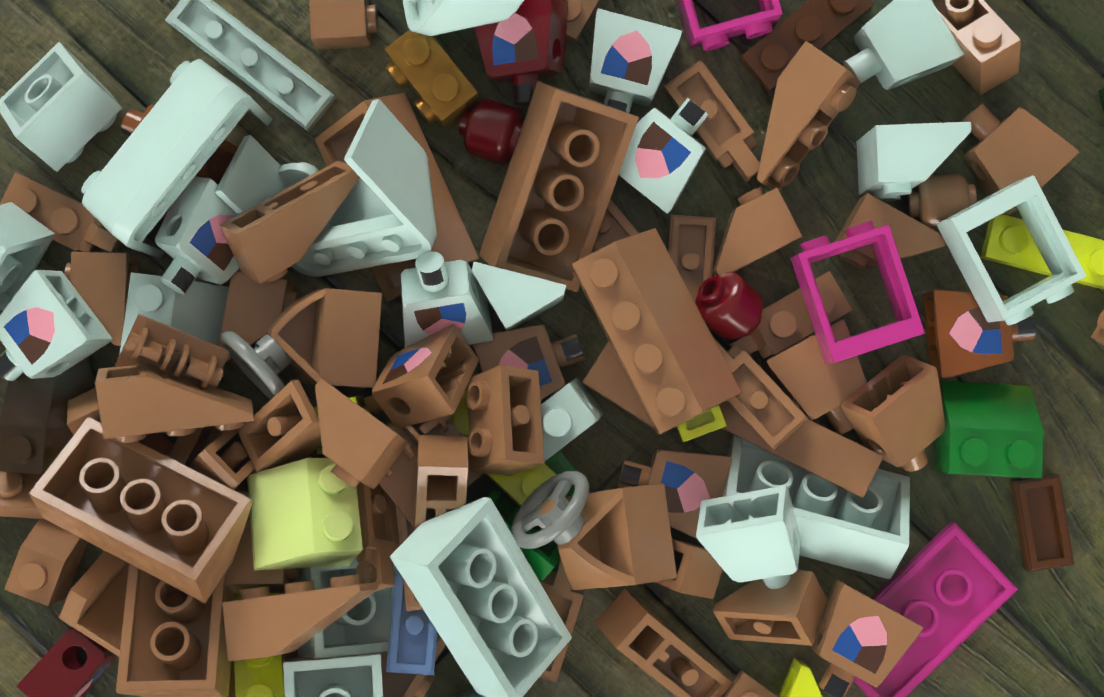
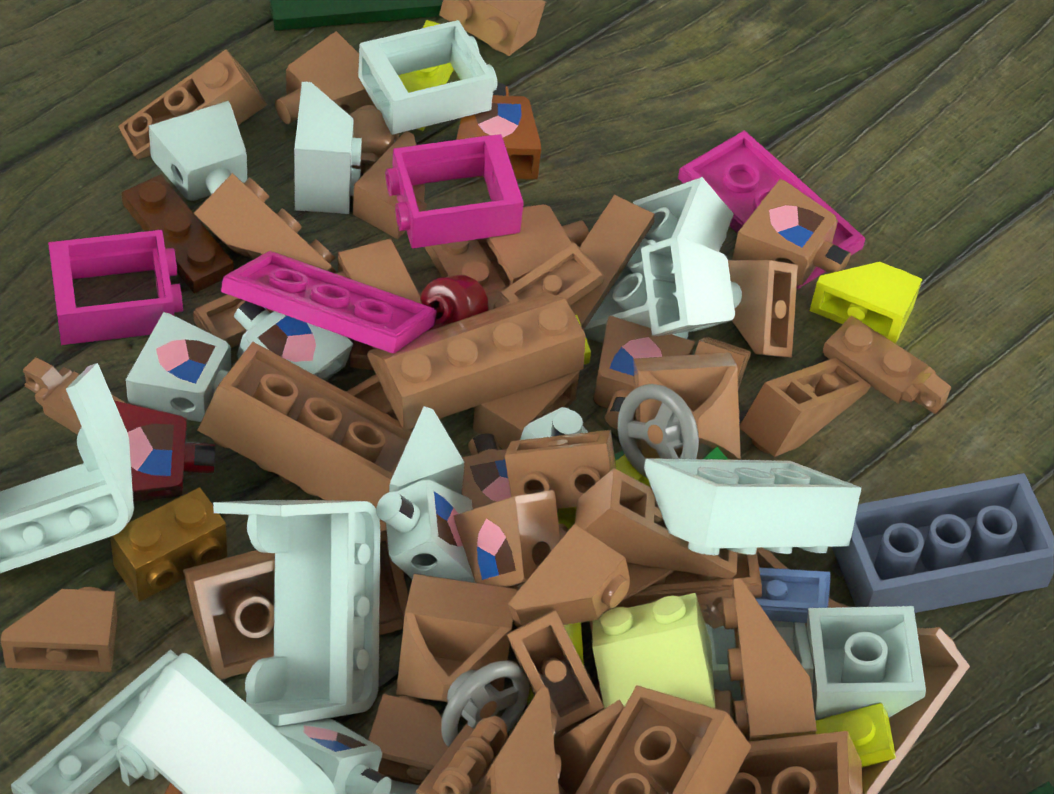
camera: 90 degrees left, 35 degrees down
medium nougat slope [219,160,360,284] -> none
dark red head [459,99,525,165] -> none
medium nougat torso [840,354,946,472] -> none
green slope [934,381,1044,479] -> none
reddish brown tile [1010,474,1074,572] -> none
none -> dark pink tile [221,251,437,354]

